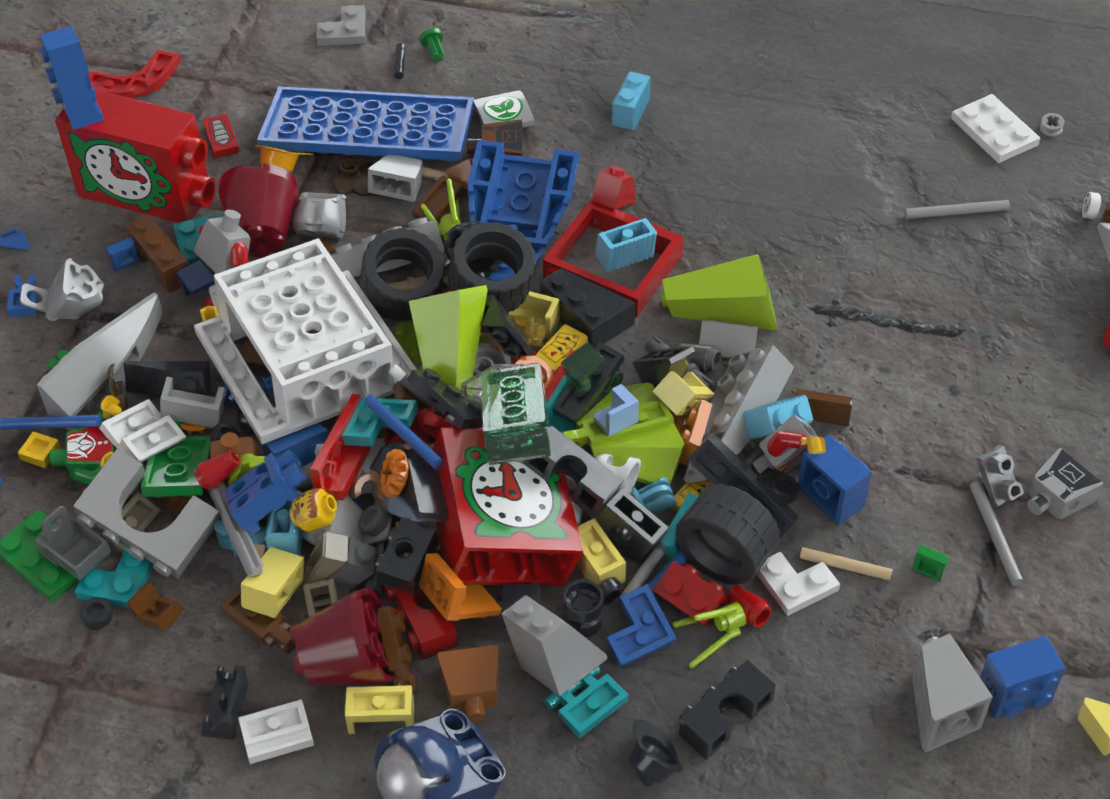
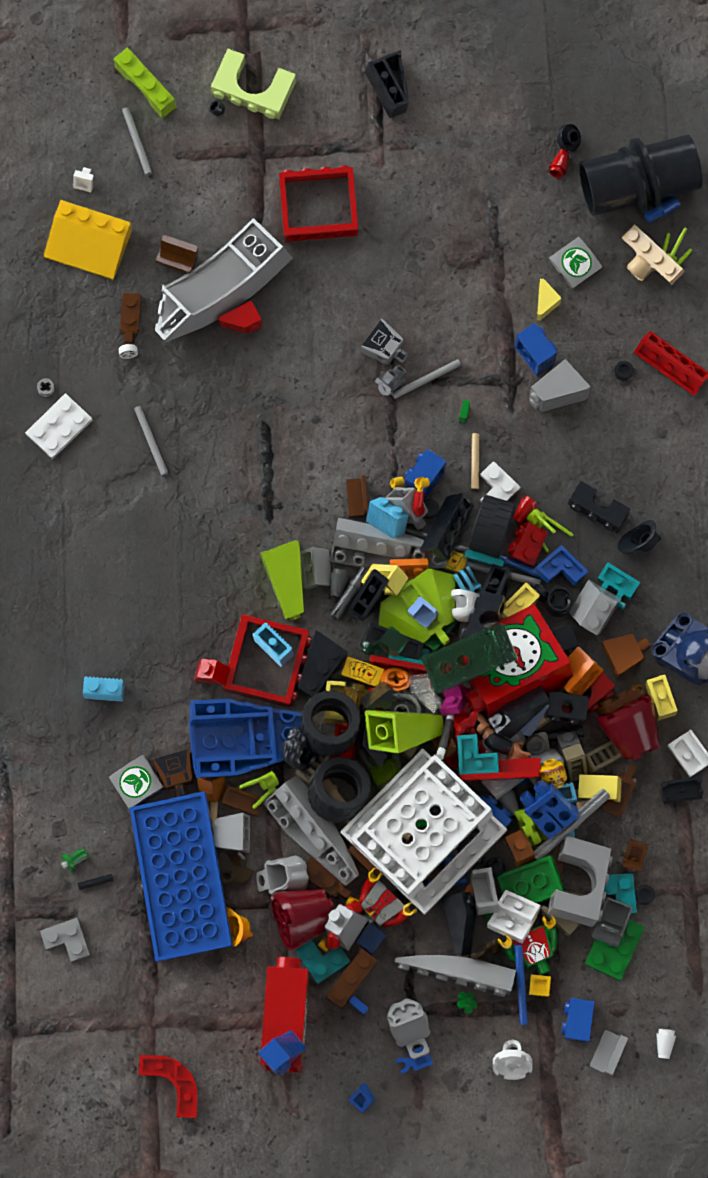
camera: 105 degrees left, 25 degrees up
red cone [194,450,241,490] -> none
red tile [202,113,239,158] -> none
blue bar [364,394,443,469] -> none
orange gear [379,449,409,498] -> none
black wing [407,368,492,429] -> none

